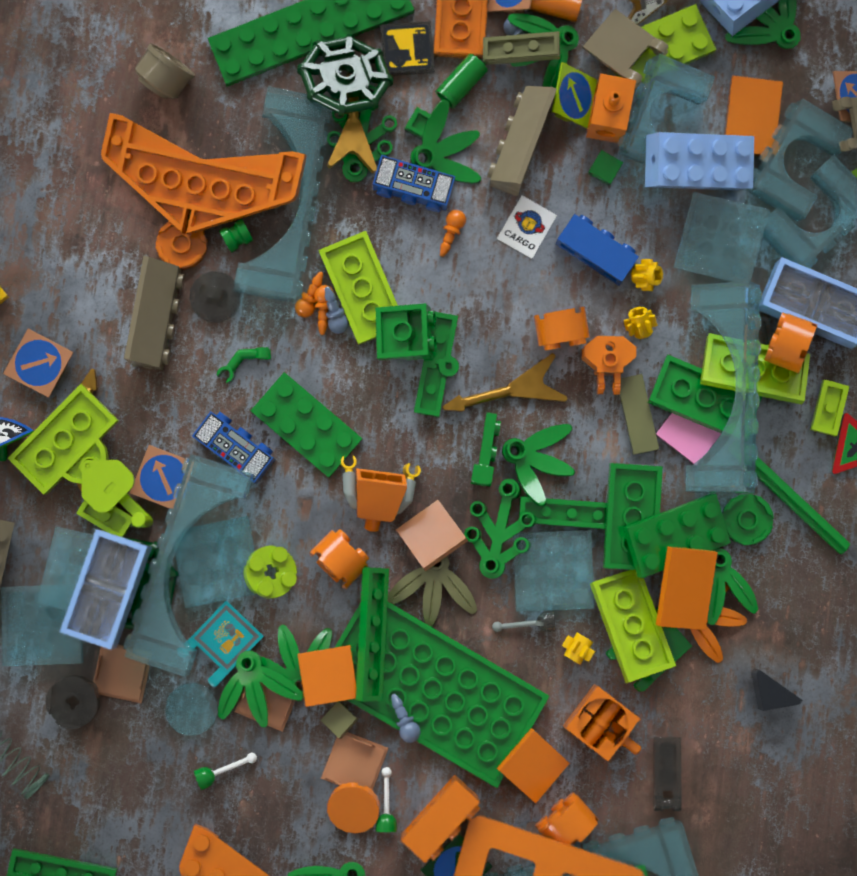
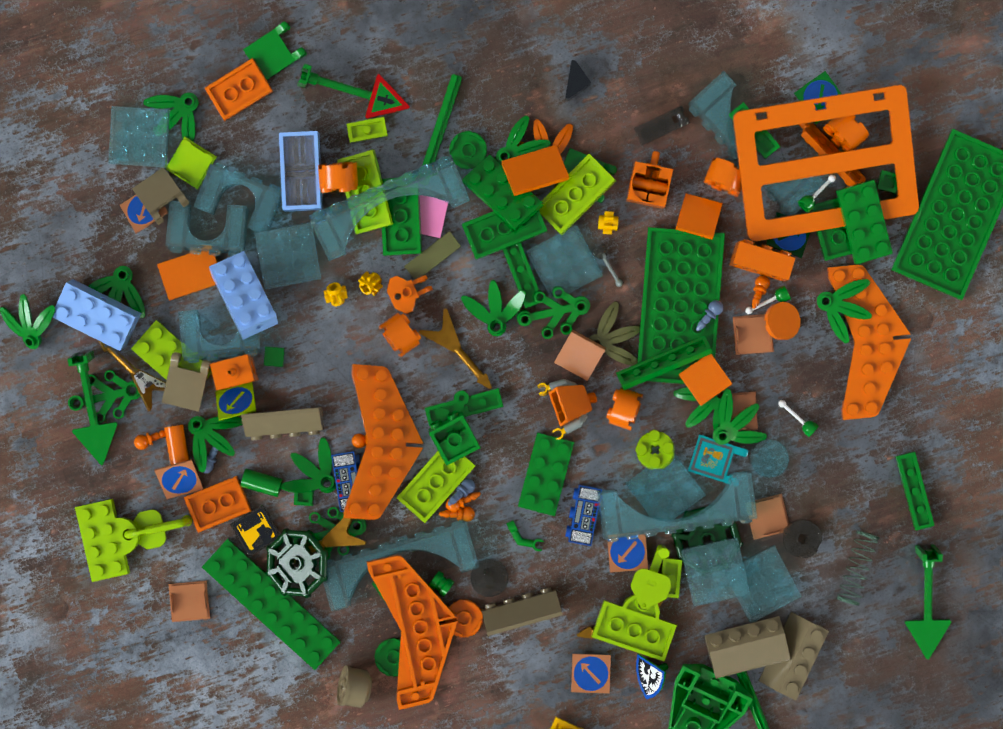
camera: 110 degrees left, 5 degrees up
clear brick [60,529,152,649] -> none
olive tile [321,701,359,739] -> none
green plate [471,412,501,487] -> none
olive tile [483,31,560,65] -> none
white sticker [497,196,557,259] -> none
blue brick [556,214,639,286] -> none
none -> orange wing [343,364,424,520]
none -> green tile [375,638,400,676]
none -> orange bar [752,275,770,309]

